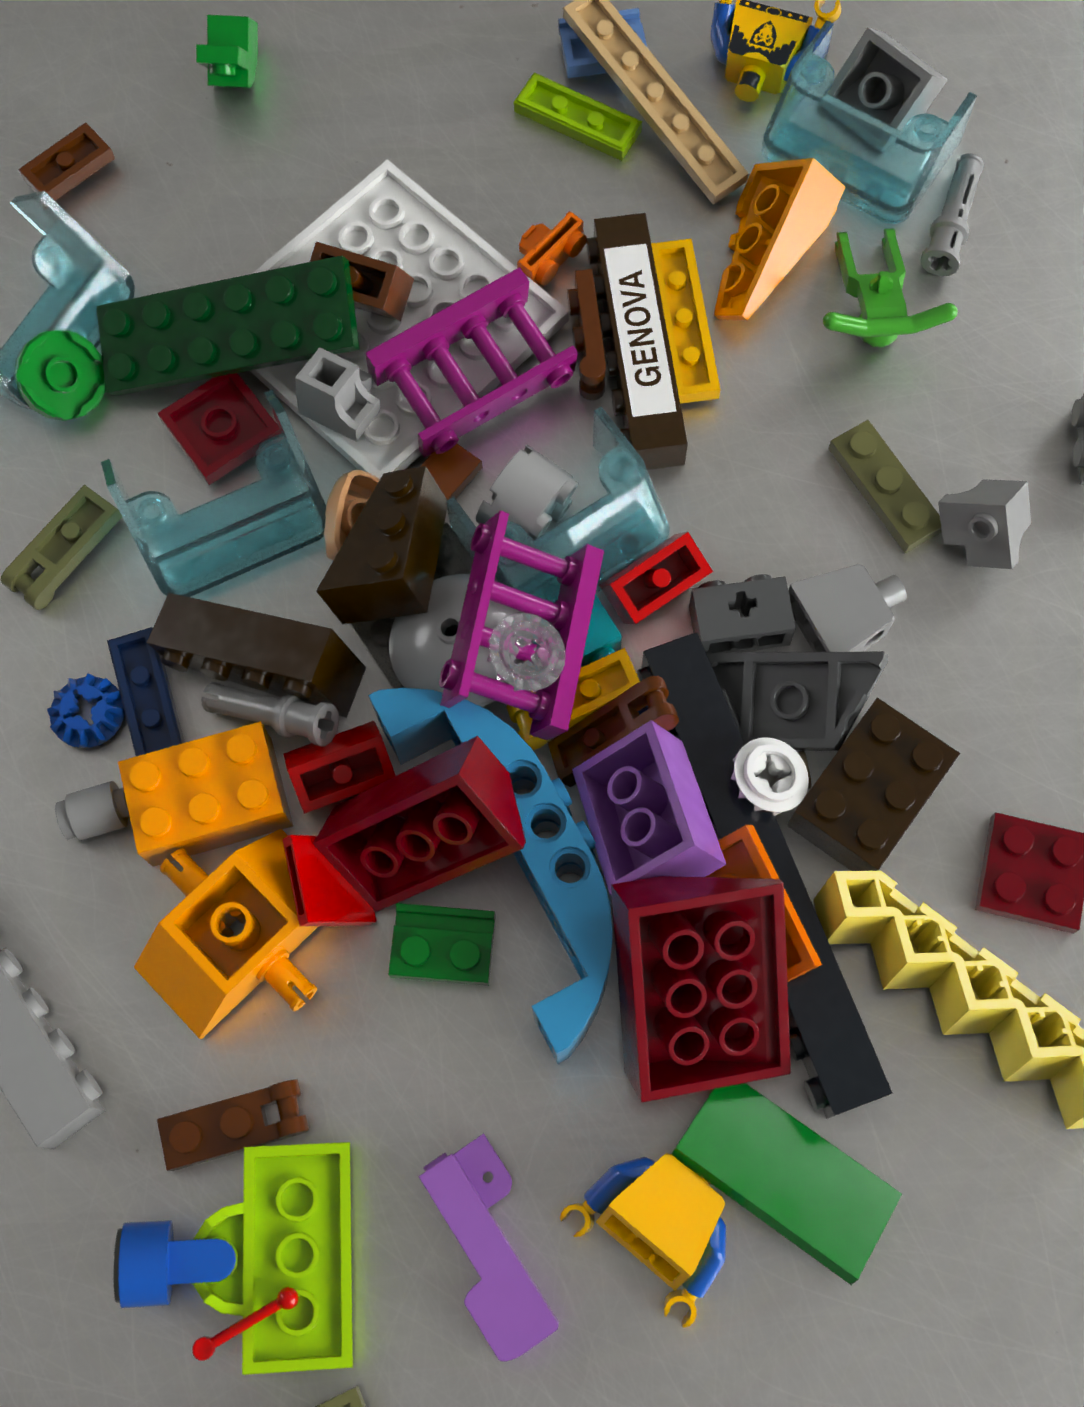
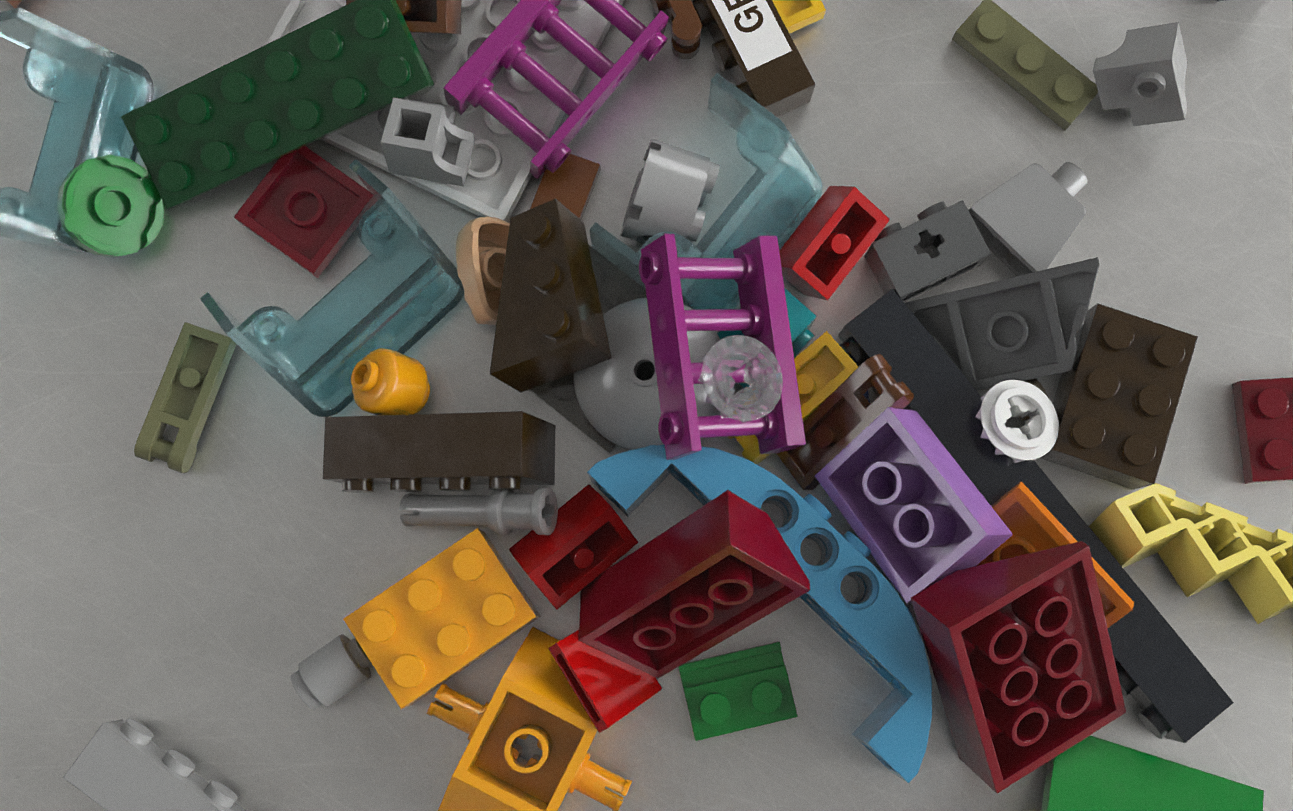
camera: 20 degrees left, 10 degrees up
blue gear [47,673,125,748] -> none
dark blue tile [107,627,185,756] -> none
none -> light orange head [351,348,430,415]

